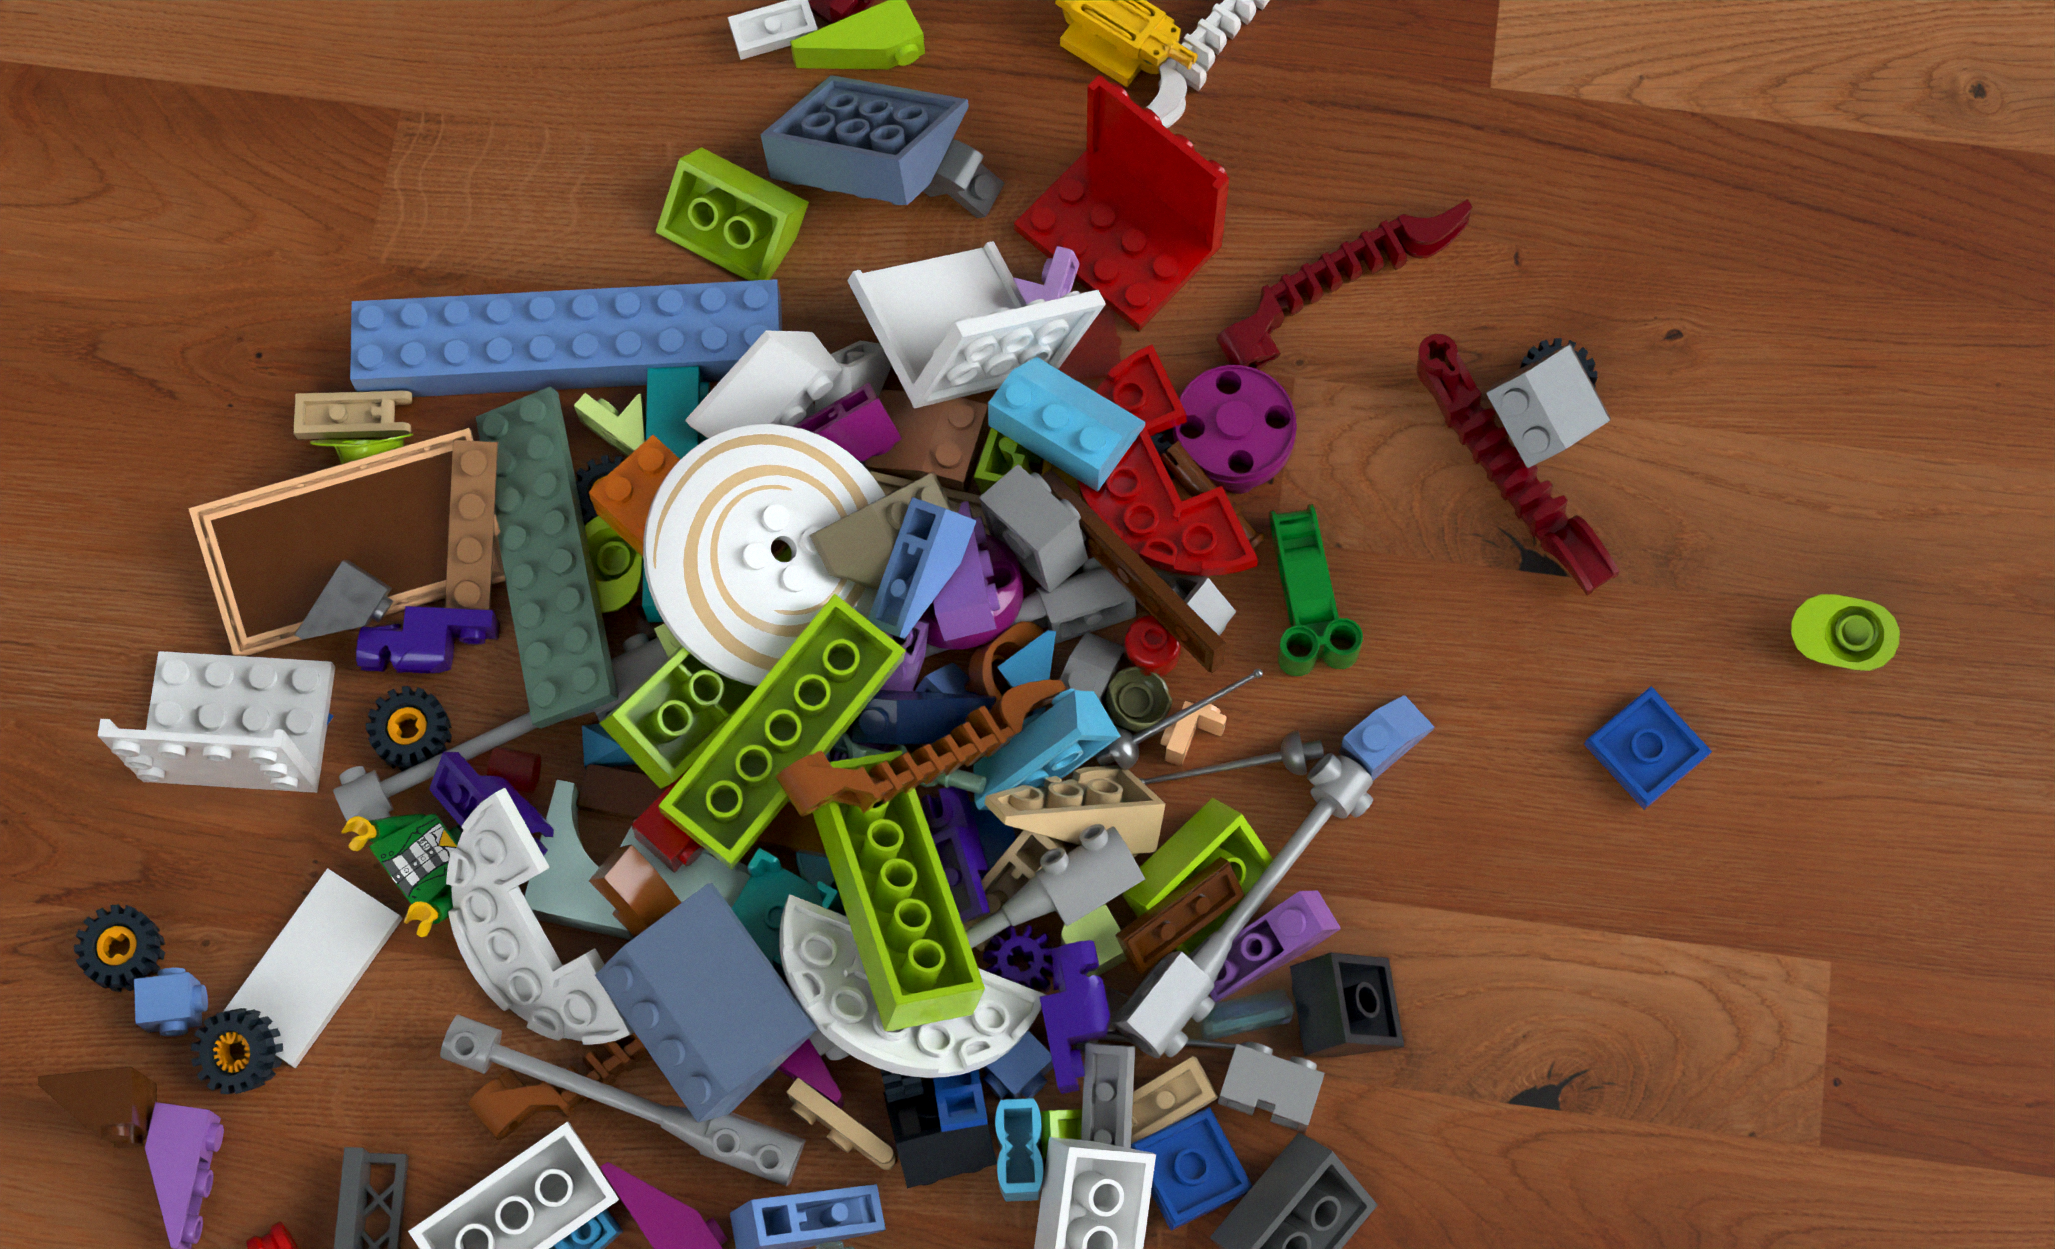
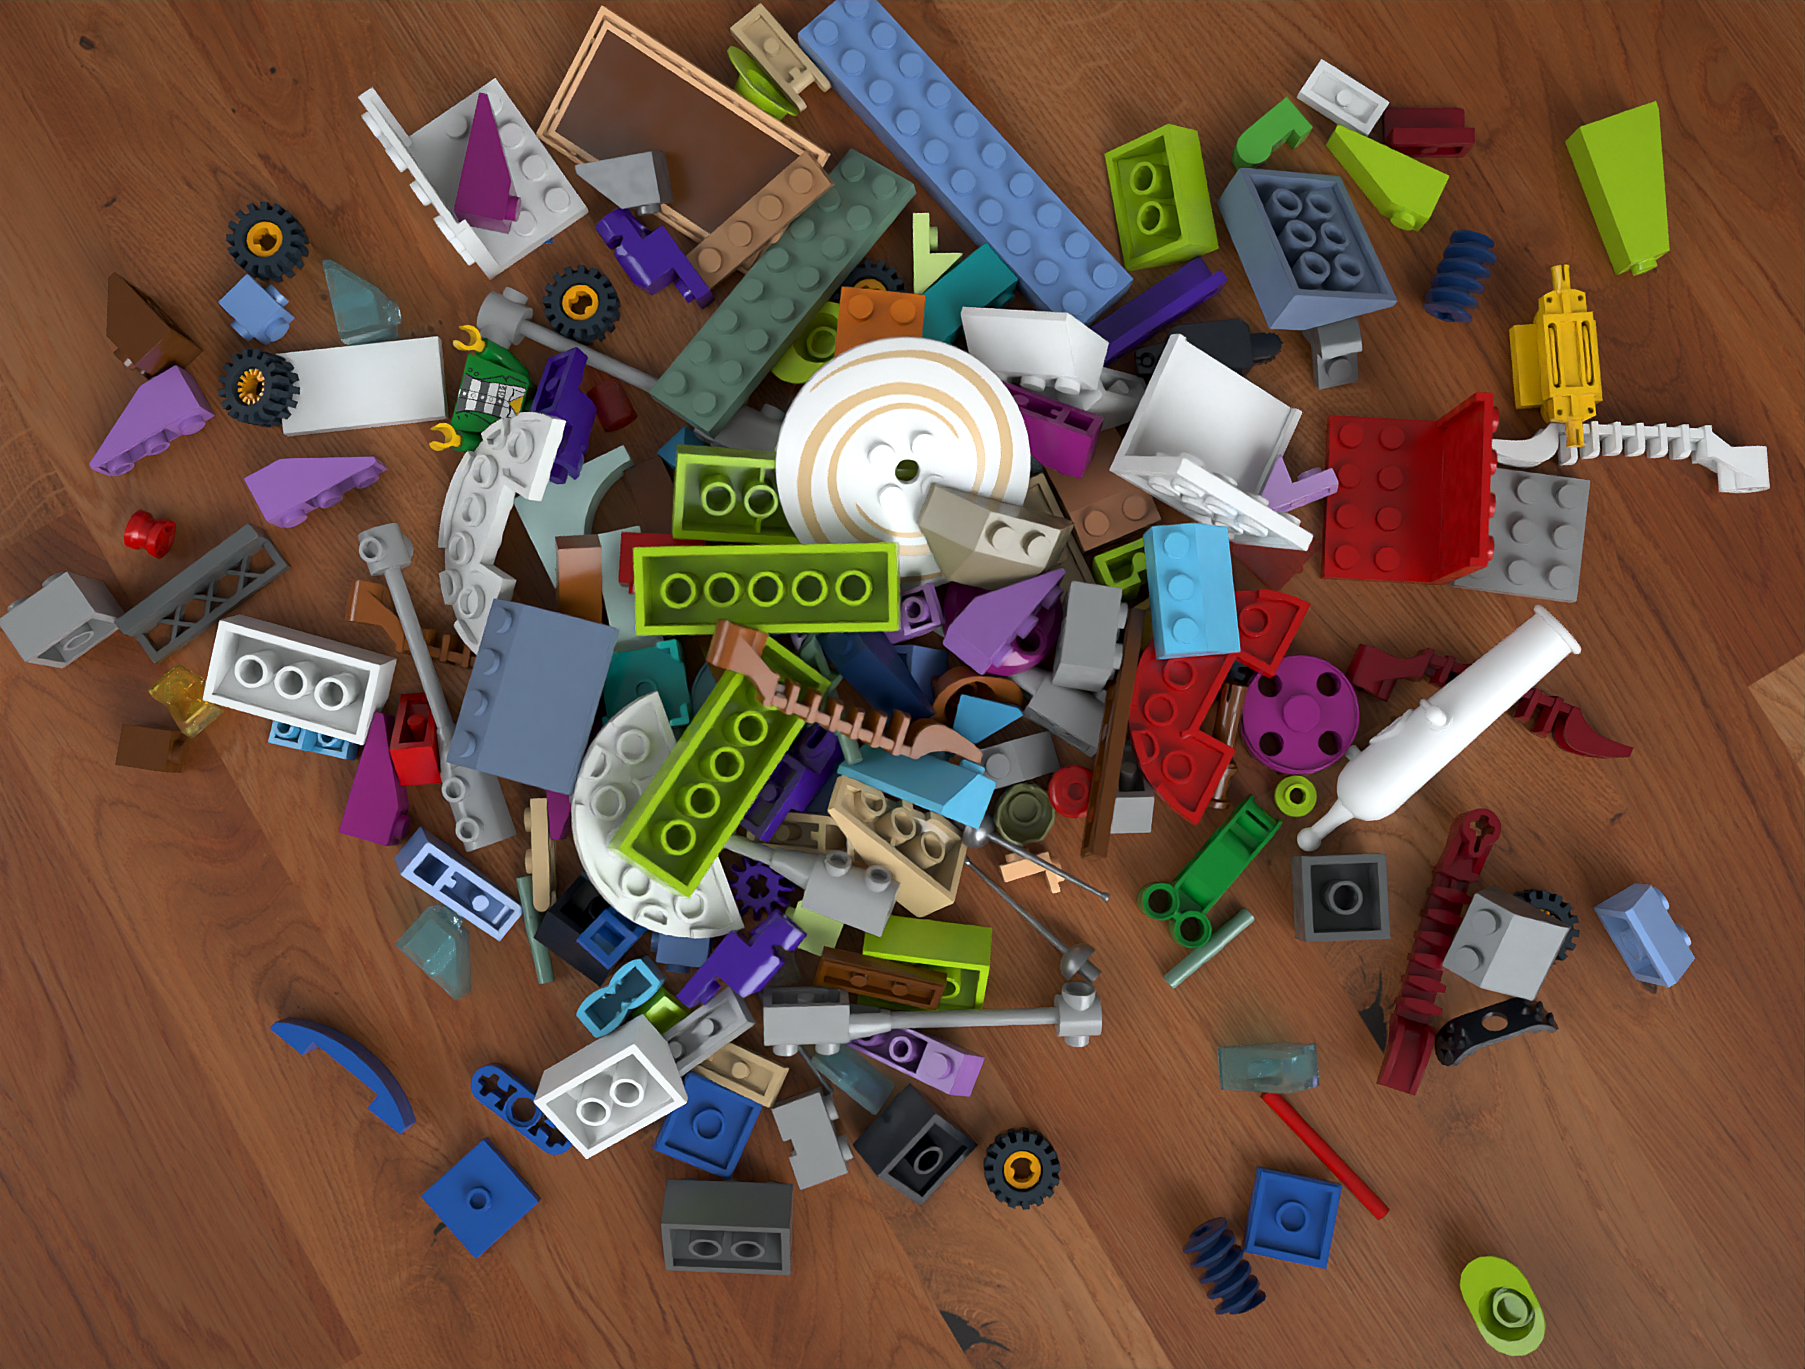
camera: 50 degrees right, 15 degrees up
medium blue slope [867,497,977,639] -> none
medium blue slope [1339,695,1434,781] -> none
none -> medium lavender slope [244,456,388,528]
none -> clear light blue slope [322,259,402,346]
none -> red slope [389,692,442,786]
none -> magenta slope [453,92,521,234]
none -> sand green piece [516,875,555,984]
none -> black bush [983,1127,1061,1210]
none -> dark purple fence [1090,256,1228,368]
none -> black hinge [1134,318,1283,378]
none -> sand green piece [1163,907,1255,989]
none -> dark blue piece [1182,1217,1267,1315]
none -> clear light blue slope [1217,1042,1320,1094]
none -> bright green leg [1231,97,1313,171]
none -> red bar [1260,1086,1389,1220]
none -> lime plate [1274,776,1317,817]
none -> dark grey brick [1291,852,1390,942]
none -> white piece [1297,605,1581,852]
none -> dark blue piece [1423,230,1497,324]
none -> black piece [1435,997,1559,1067]
none -> light grey plate [1450,468,1590,603]
none -> light blue slope [1593,883,1695,987]

